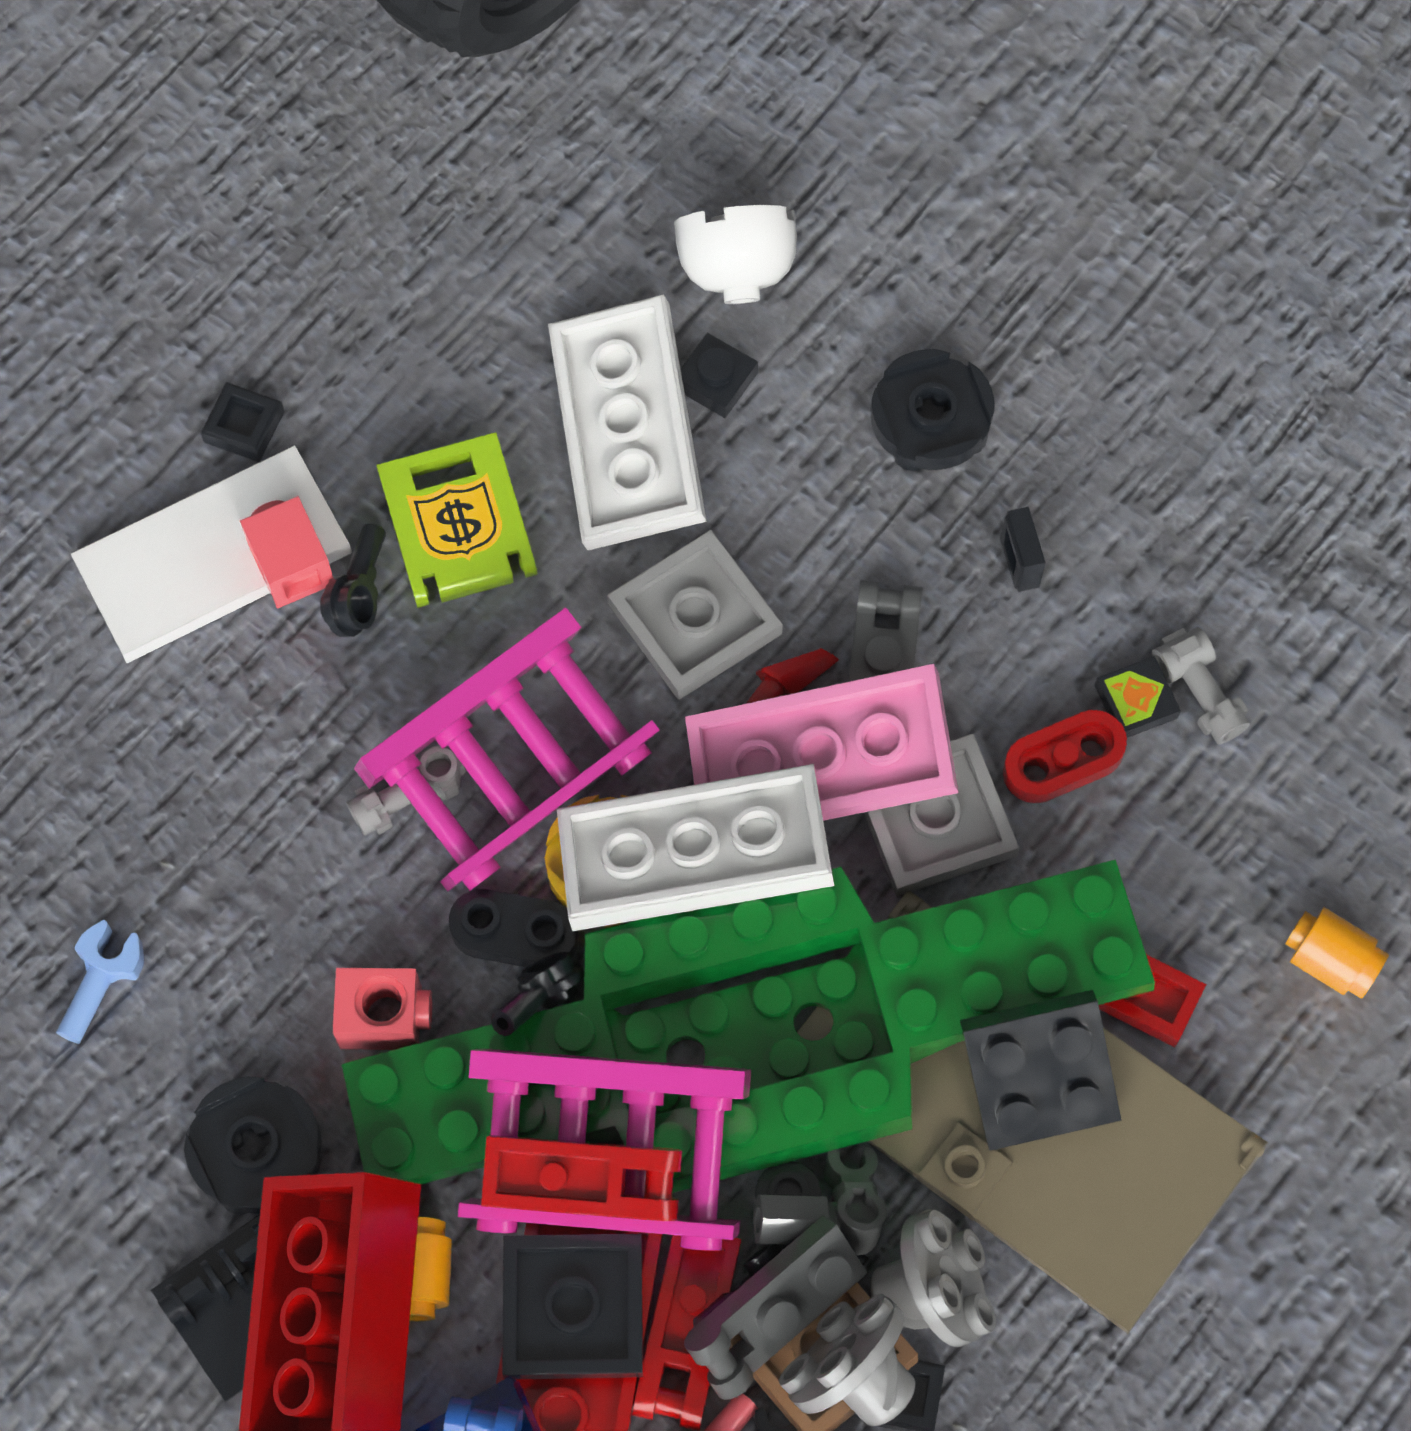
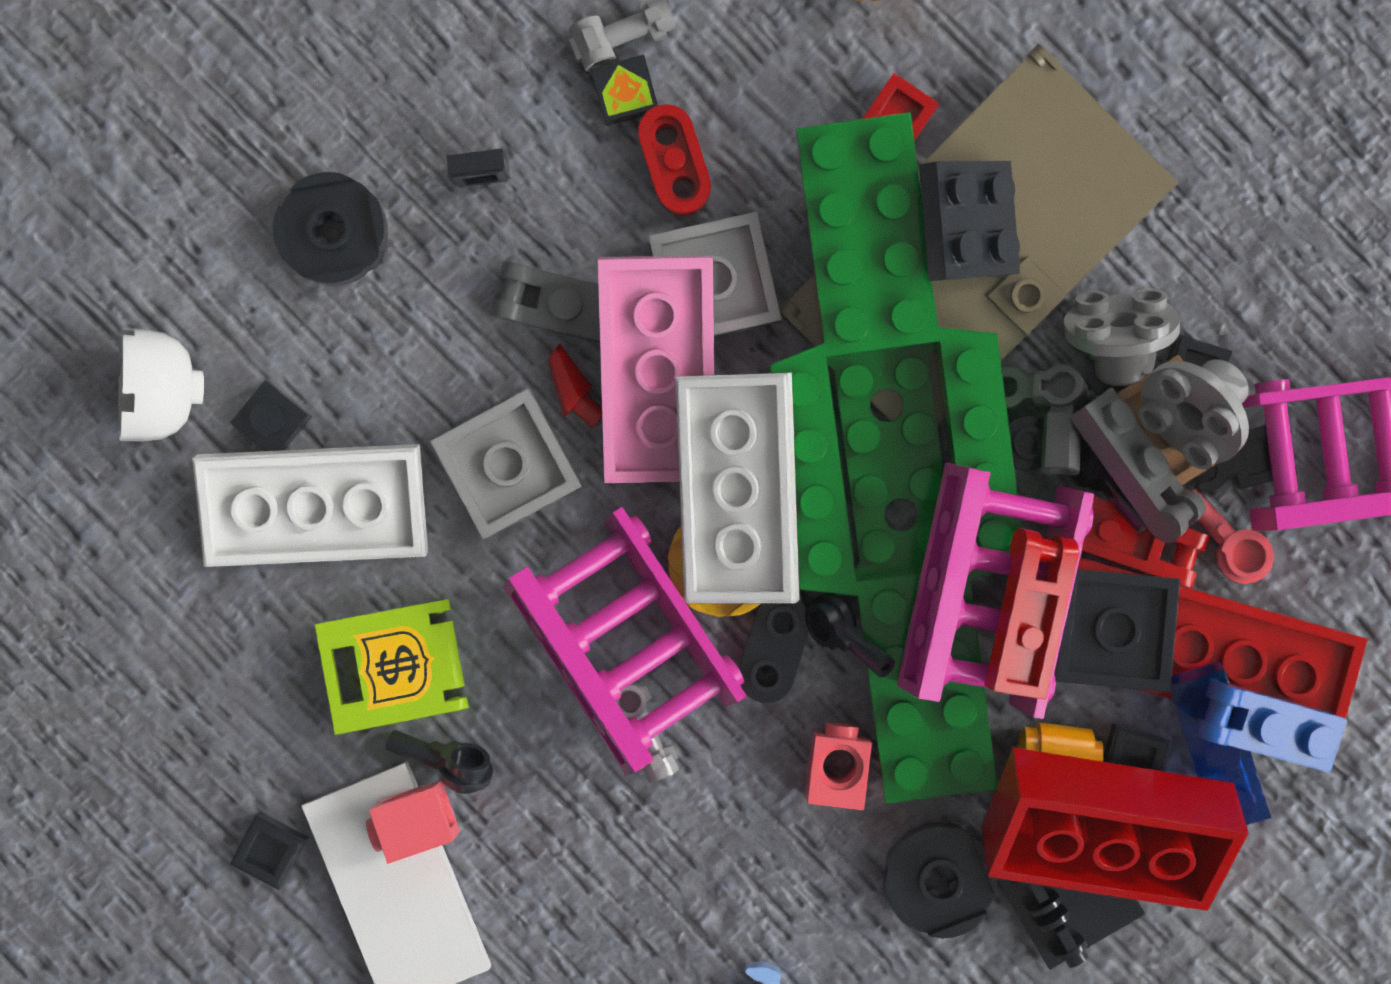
camera: 90 degrees left, 20 degrees up
none -> black tile [1103,724,1170,771]

